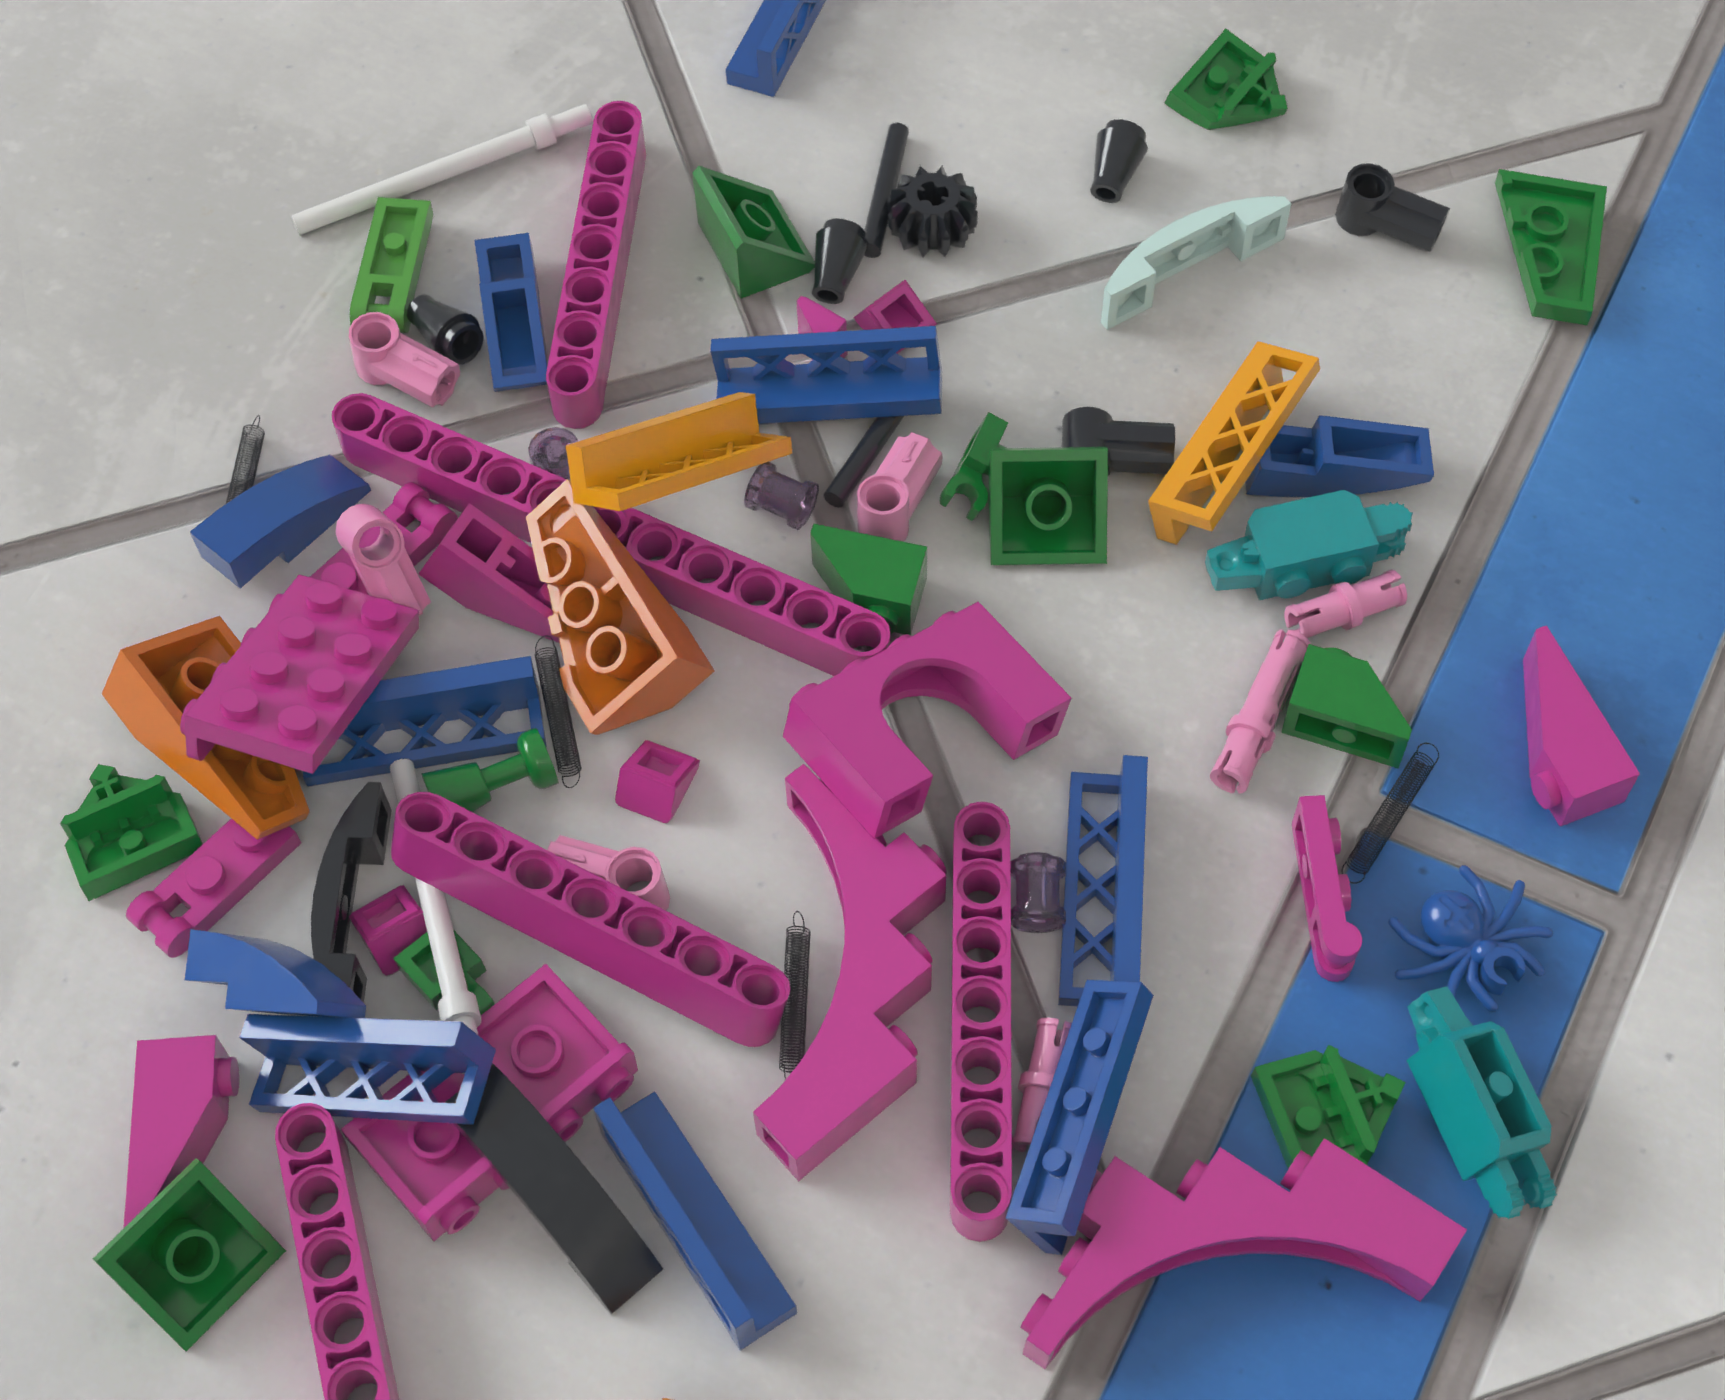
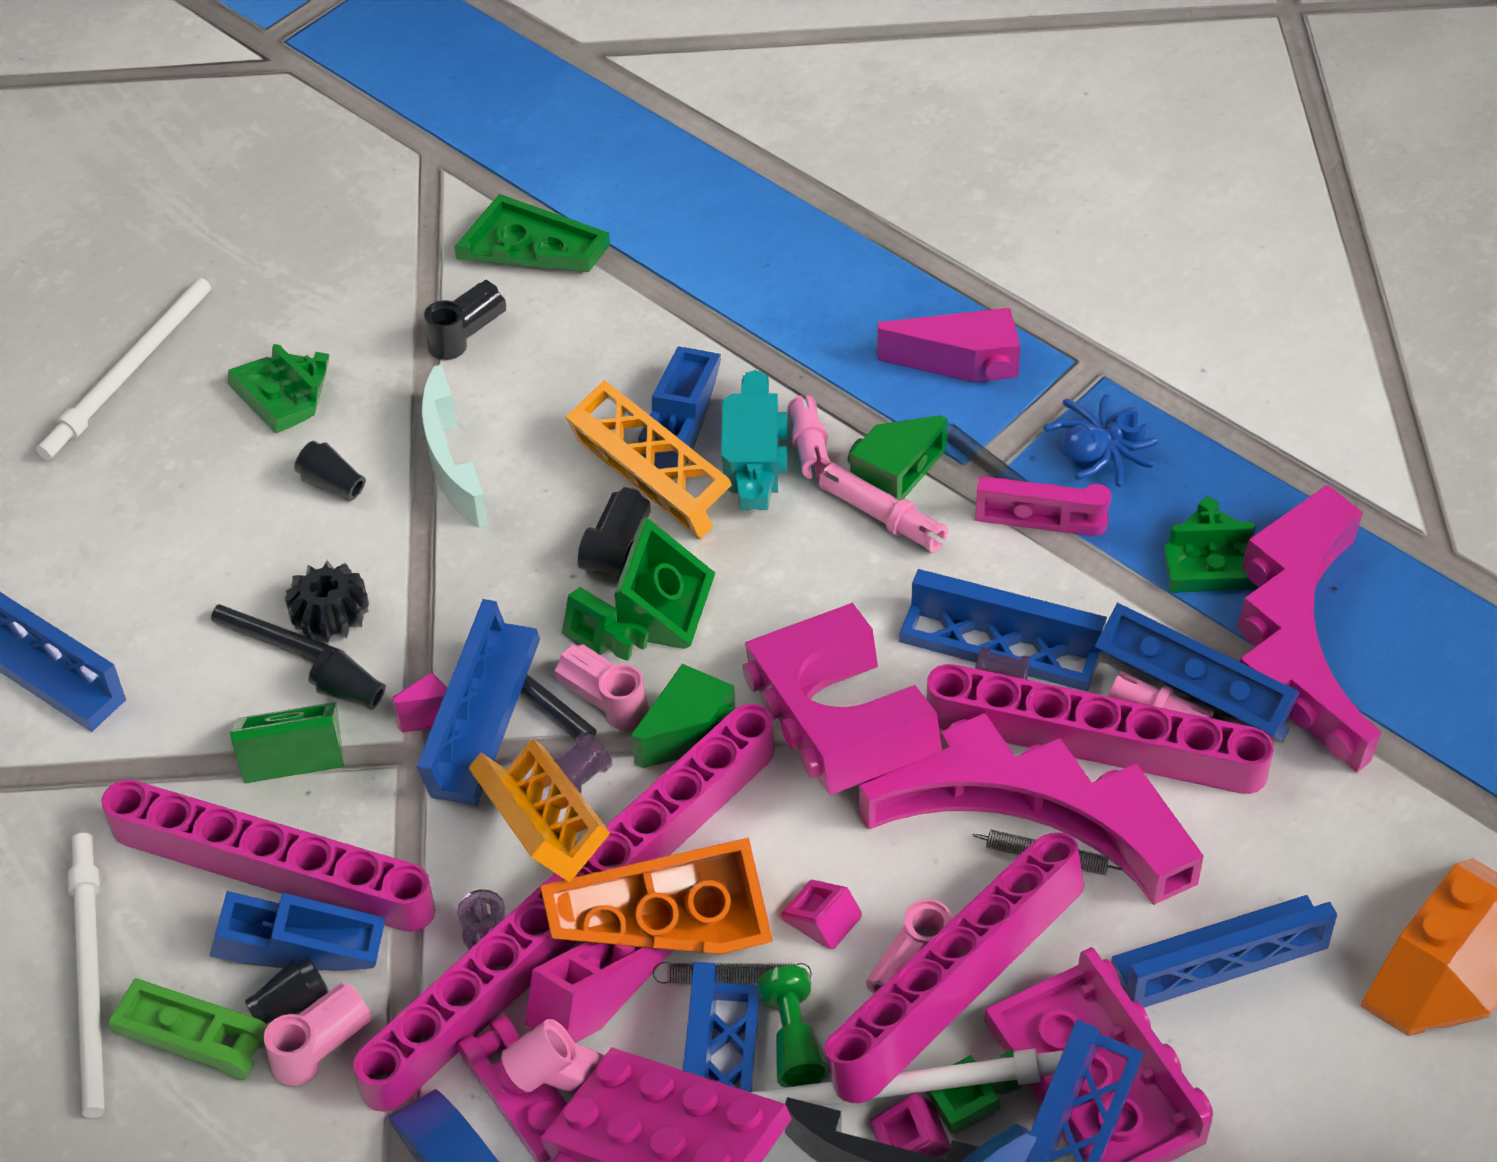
camera: 75 degrees left, 10 degrees down
black slope [445,1063,663,1315] -> none
dark pink slope [853,280,937,354] -> none
teal hinge [1406,986,1557,1219] -> none

